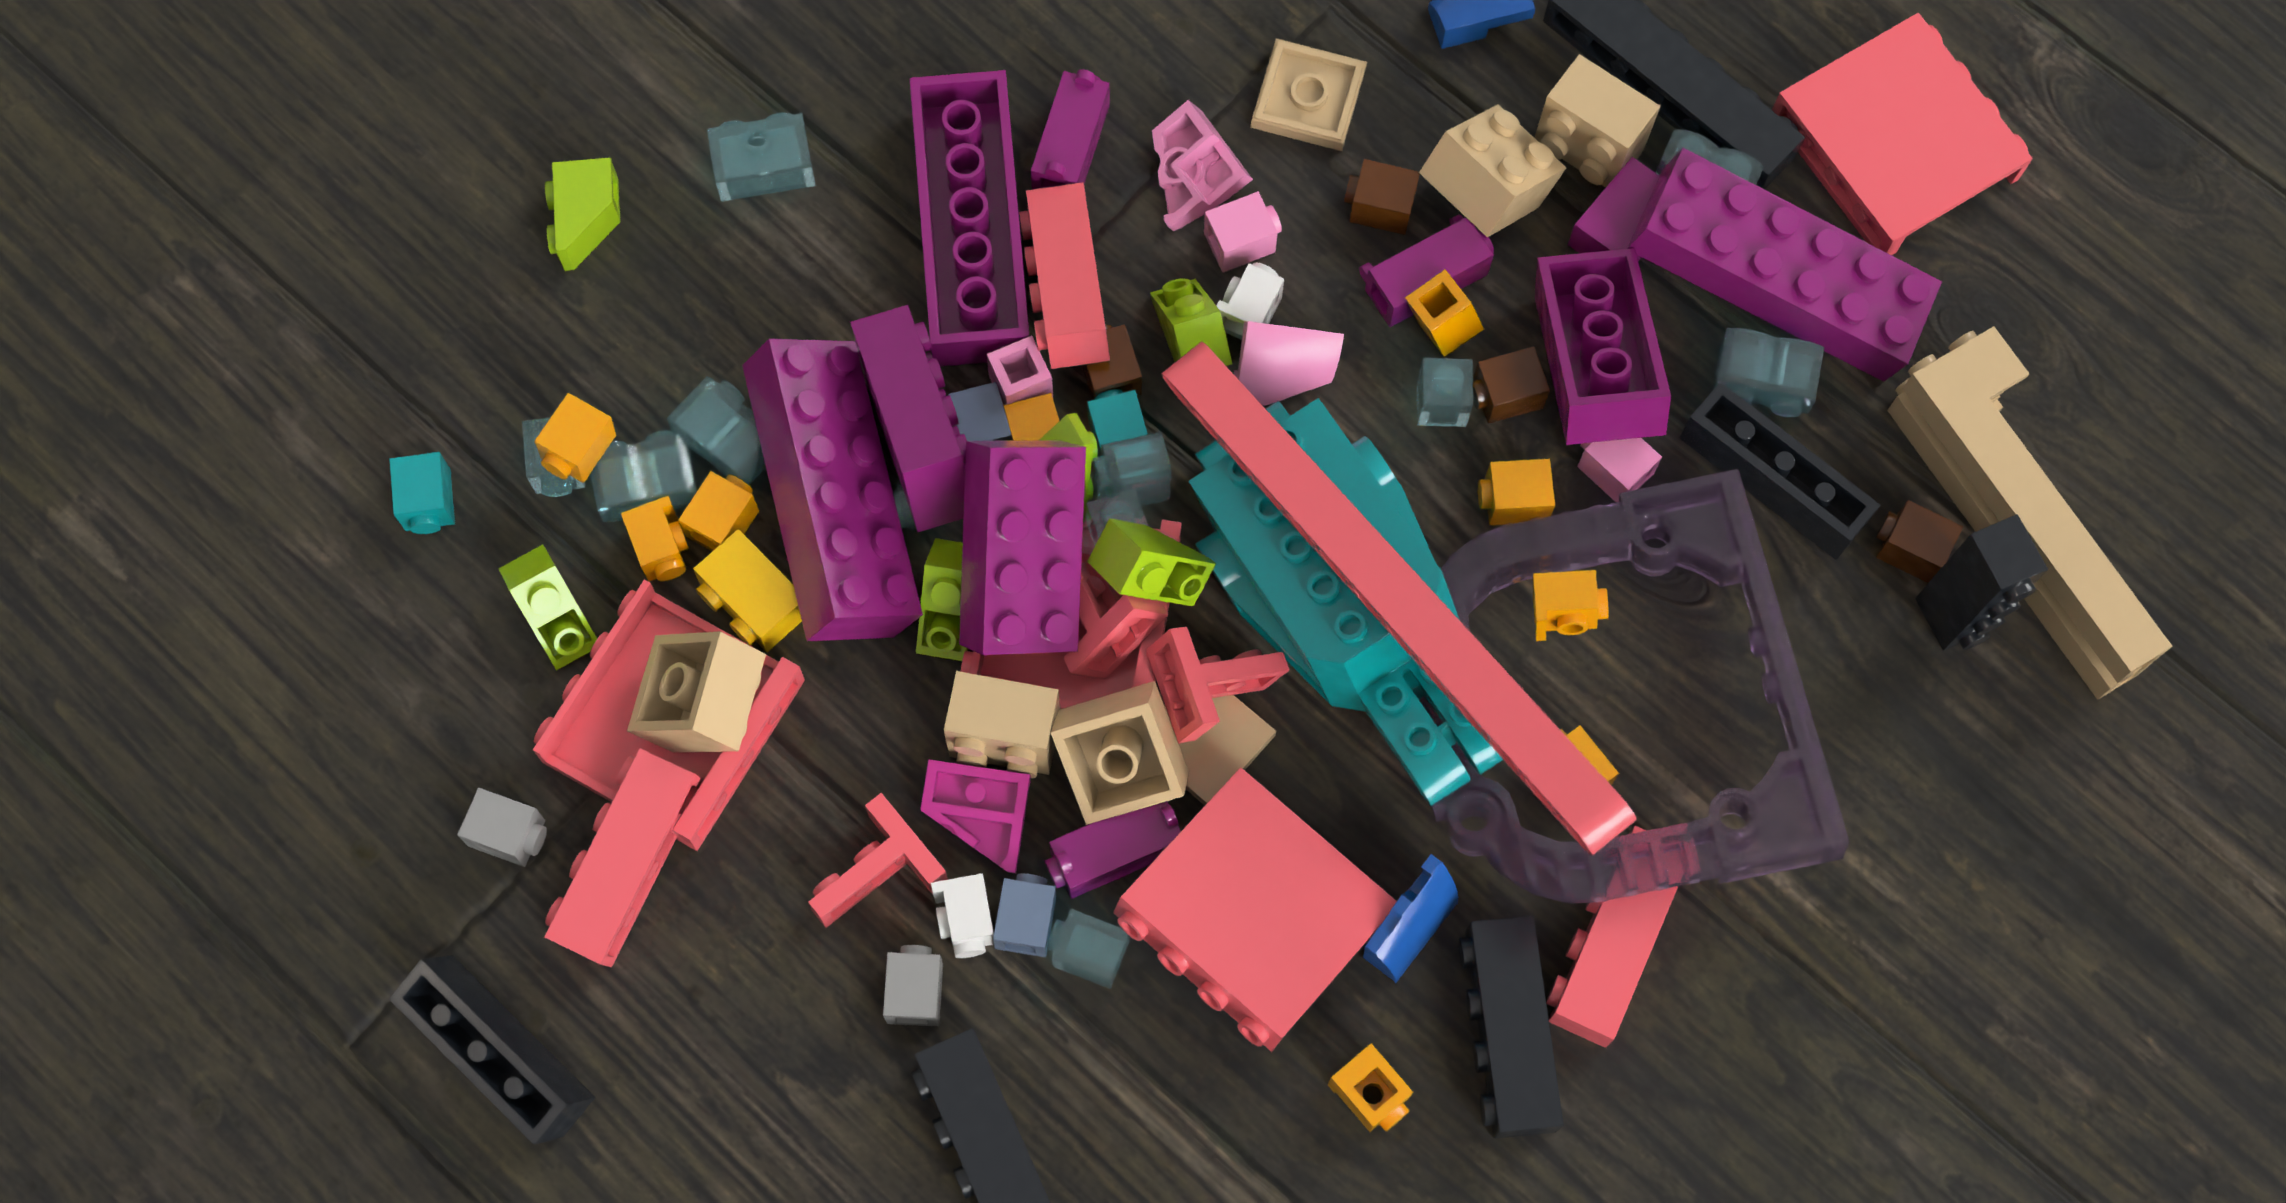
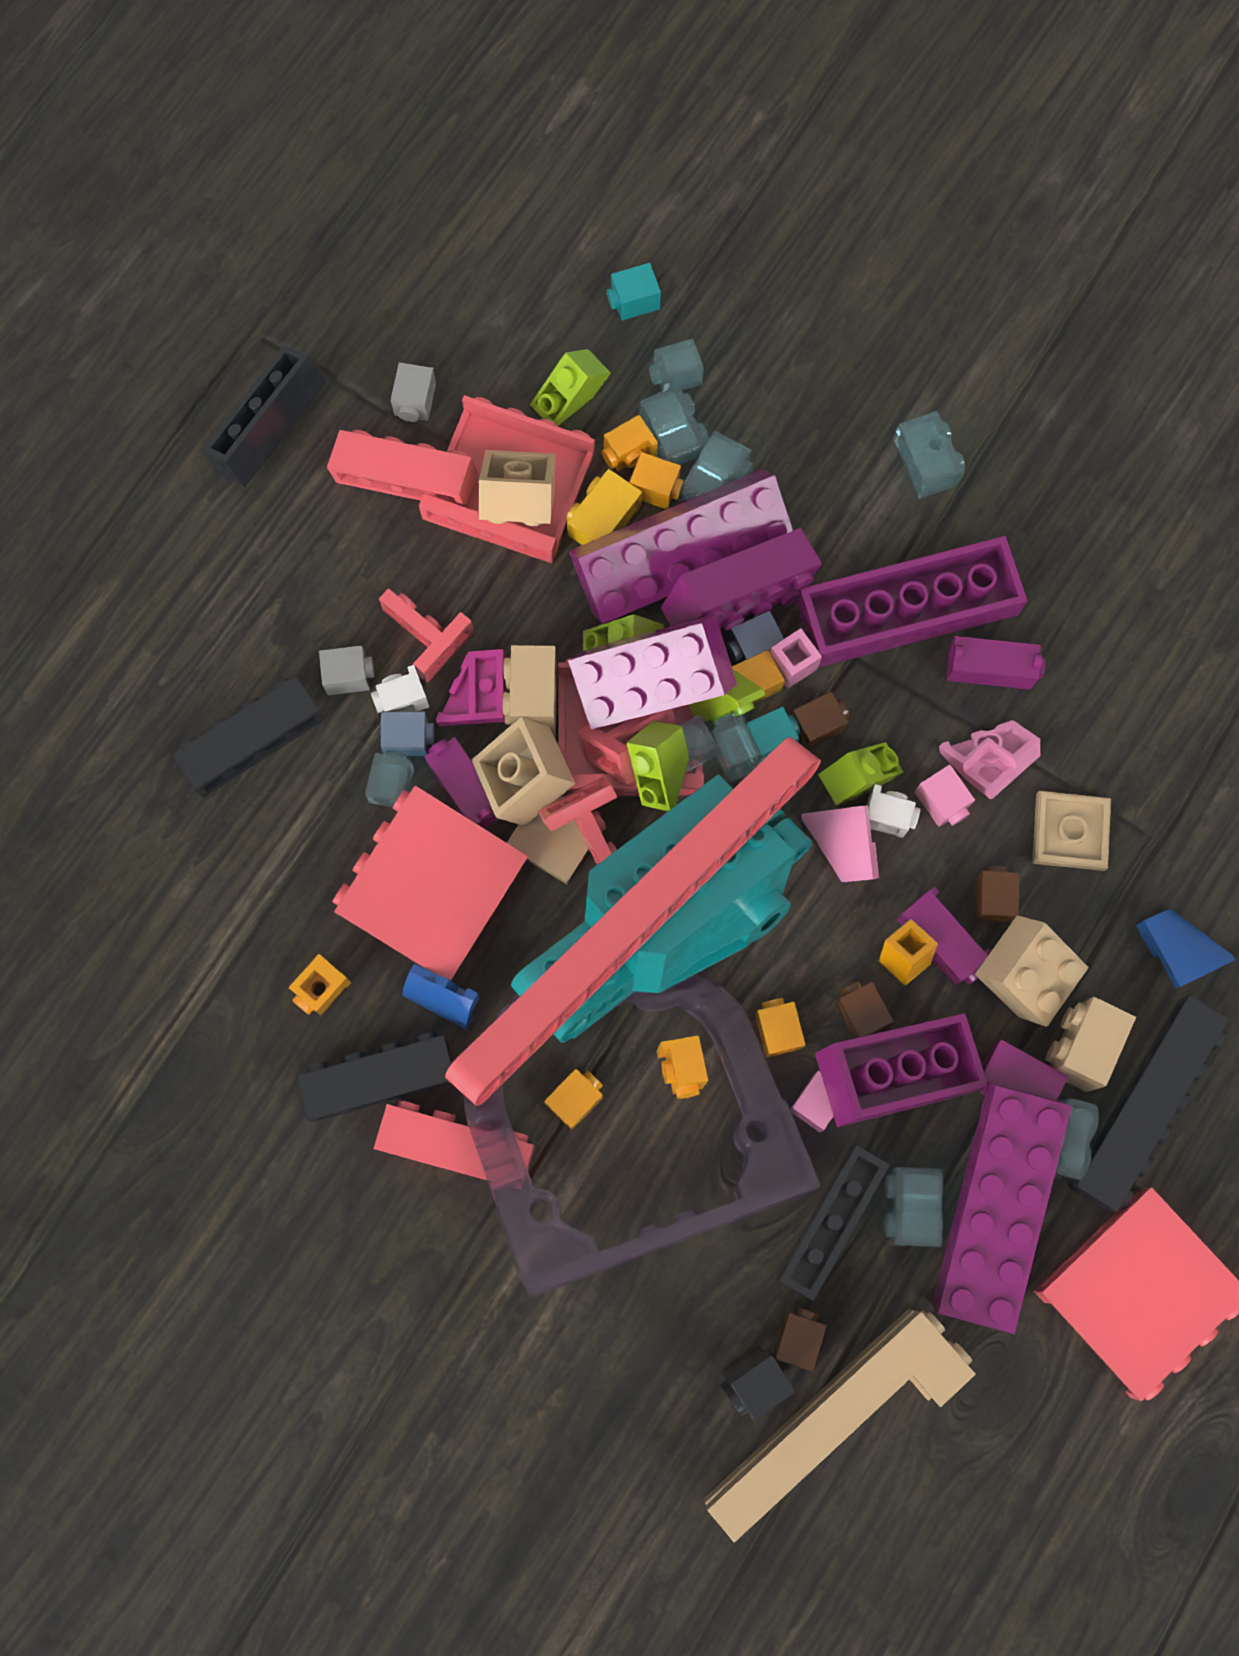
camera: 80 degrees right, 5 degrees up
light orange brick [534,393,616,483] -> none
lime slope [545,158,620,271] -> none
coral brick [1019,182,1110,369] -> none
clear light blue brick [1417,358,1473,427] -> none

